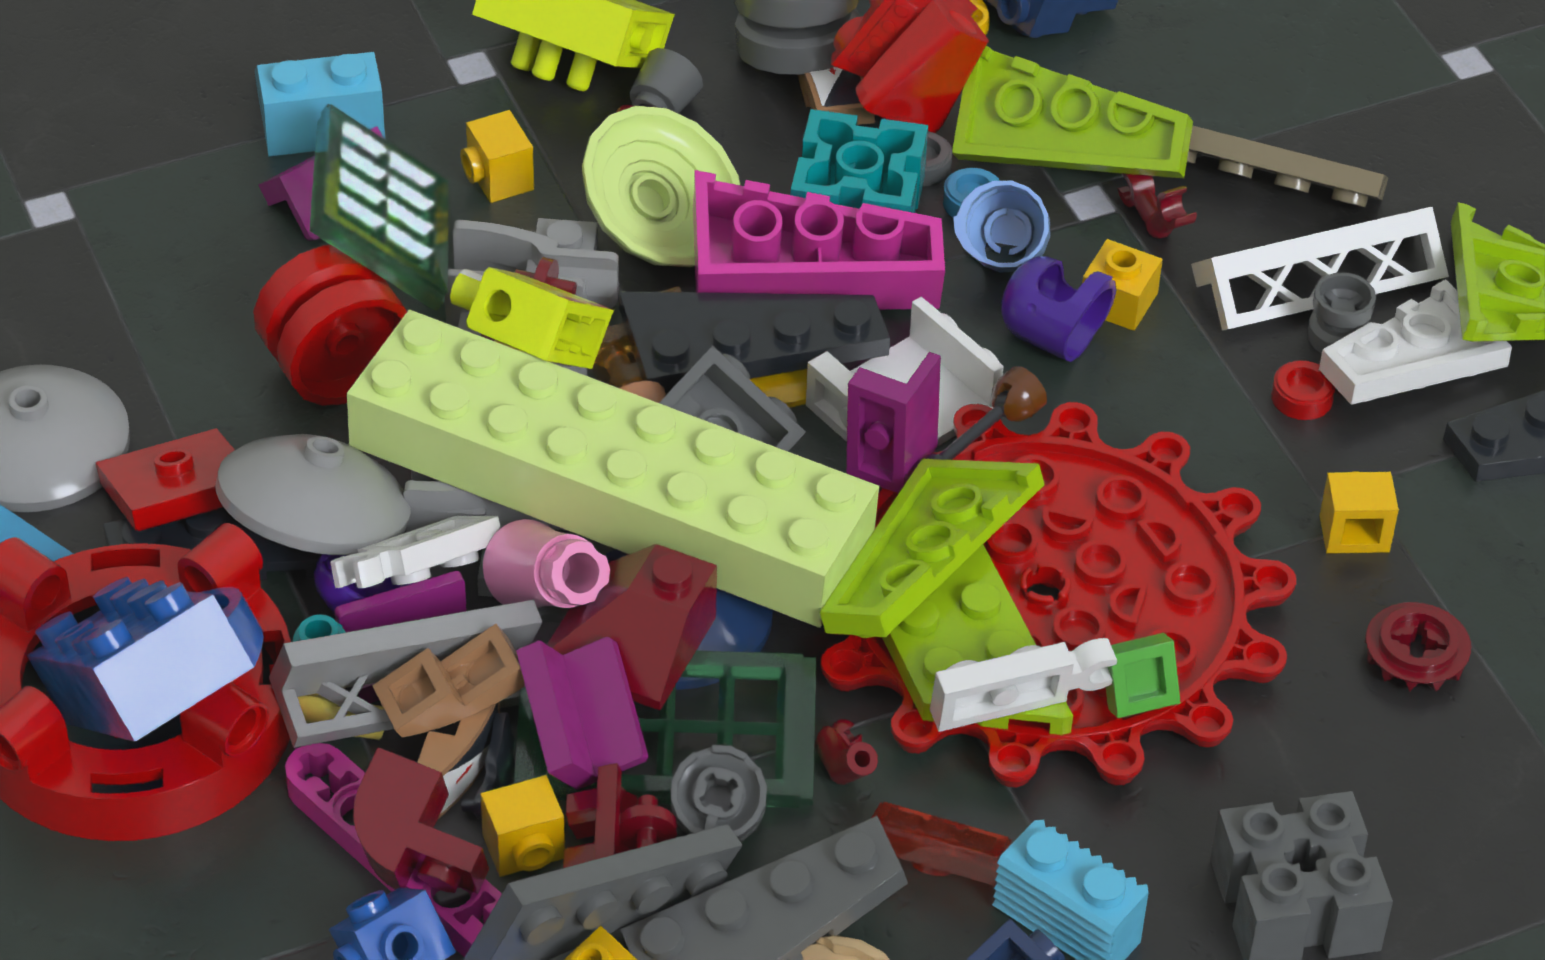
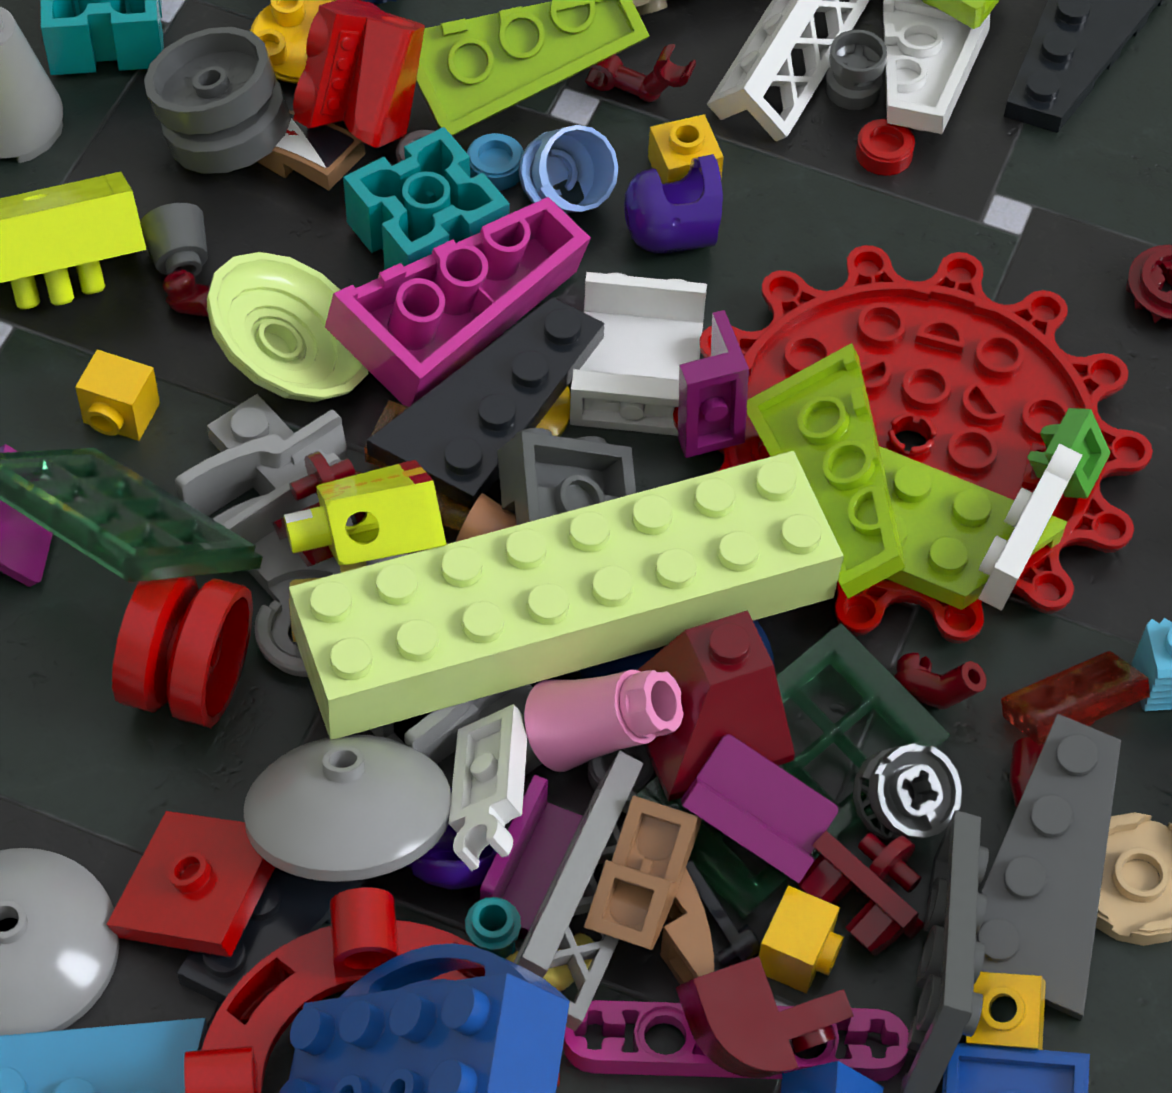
camera: 45 degrees left, 10 degrees up
reddish brown hinge [925,366,1047,460] -> none
yellow plate [1319,471,1399,554] -> none

